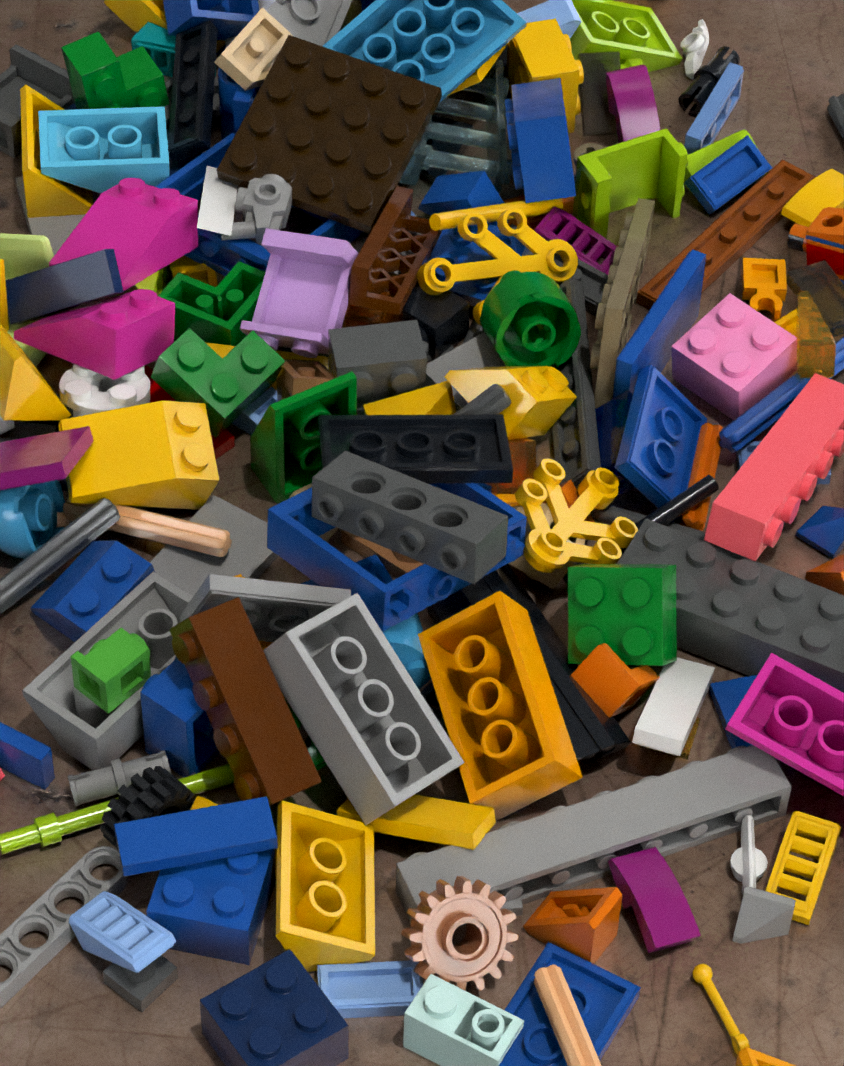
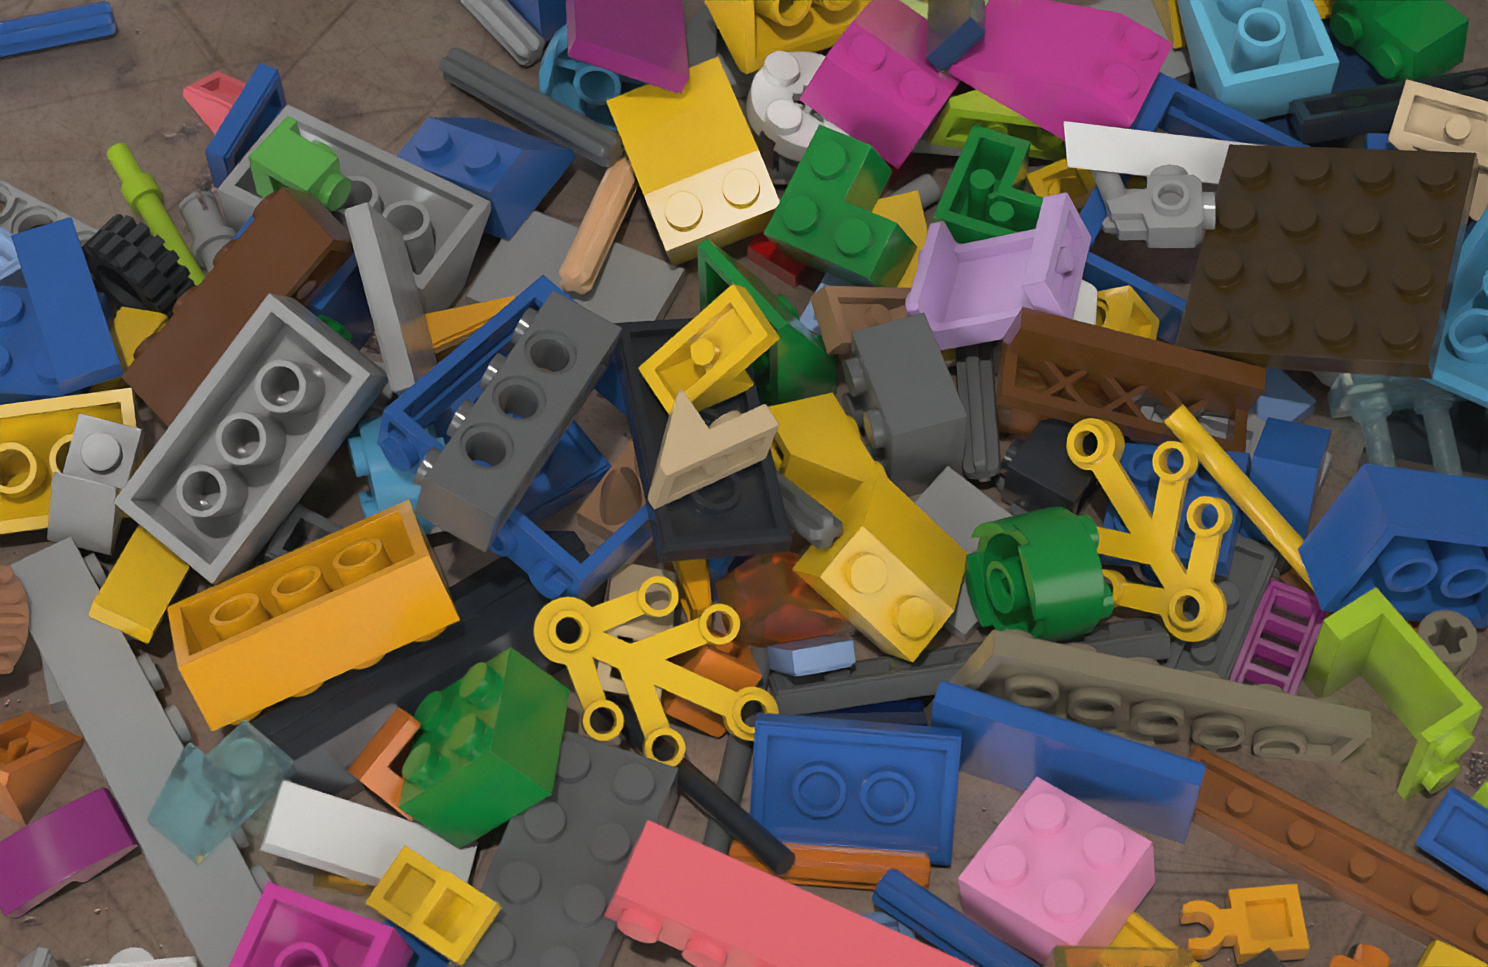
camera: 85 degrees right, 10 degrees up
none -> light grey slope [47,414,145,556]
none -> clear light blue slope [147,720,296,866]
none -> yellow slope [365,845,502,967]
none -> yellow slope [638,284,780,415]
none -> tan slope [647,390,779,509]
none -> medium blue tile [767,636,856,677]

